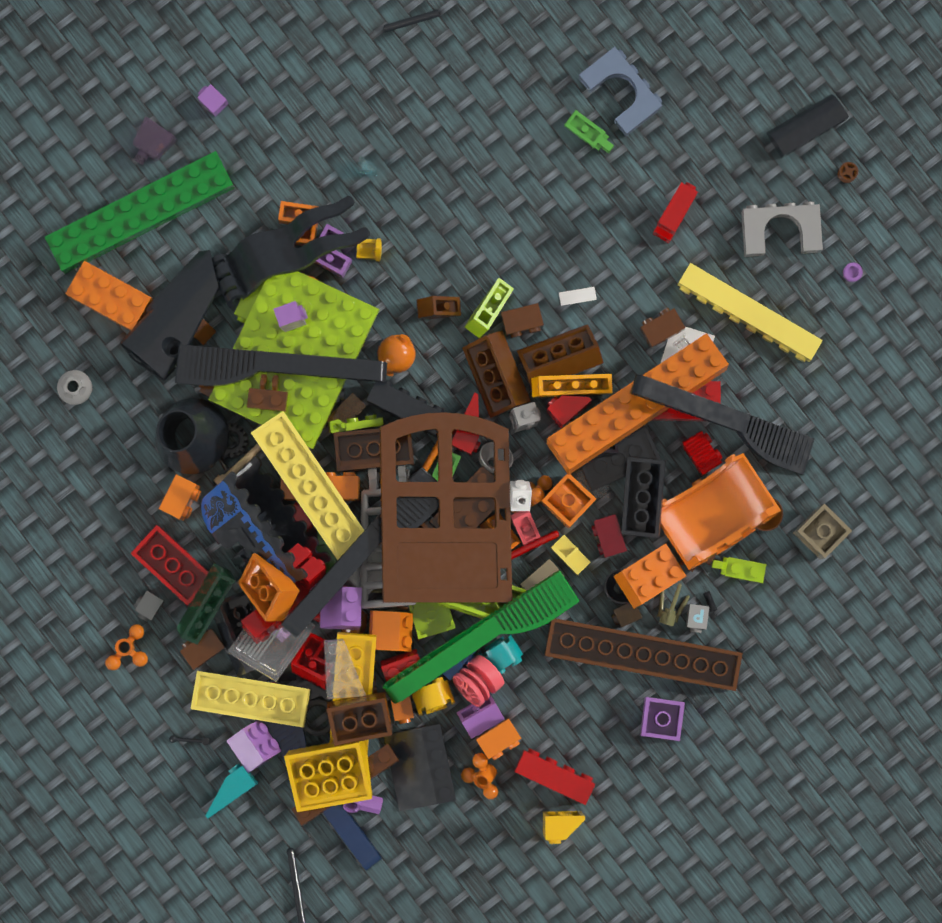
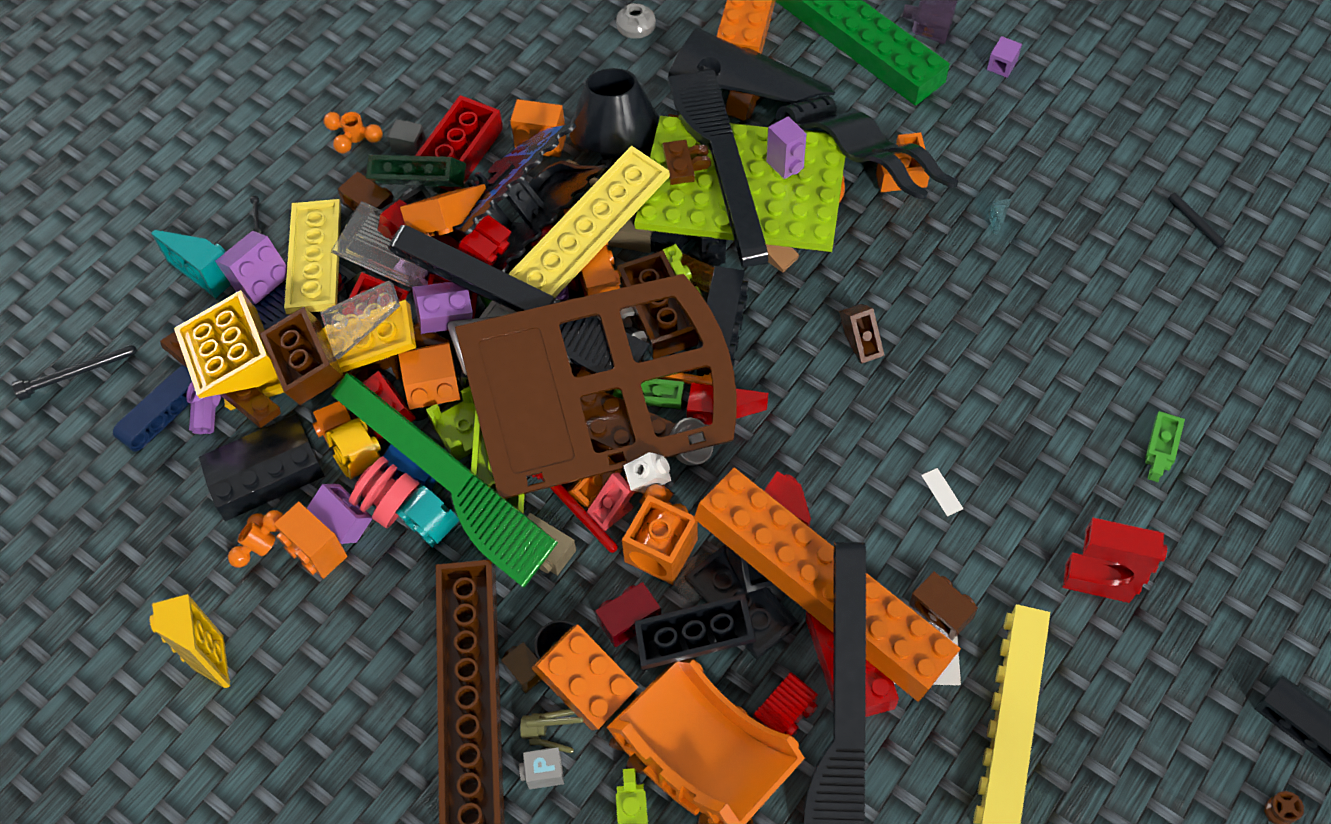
camera: 80 degrees right, 25 degrees down
medium lavender brick [314,224,352,278] -> none
yellow tile [356,238,382,262] -> none
orange brick [377,334,416,376] -> none
reddish brown slope [462,331,531,418] -> none
lime slope [464,278,514,338] -> none
reddish brown brick [501,303,544,338] -> none
light grey head [509,402,541,432] -> none
red brick [514,748,595,805] -> none
reddish brown slope [517,324,604,389] -> none
light orange brick [531,374,613,397] -> none
light yellow panel [550,535,591,576] -> none
sand blue arch [578,47,662,137] -> none
medium lavender brick [640,697,685,741] -> none
black piece [703,587,717,617] -> none
light grey arch [741,202,823,257] -> none

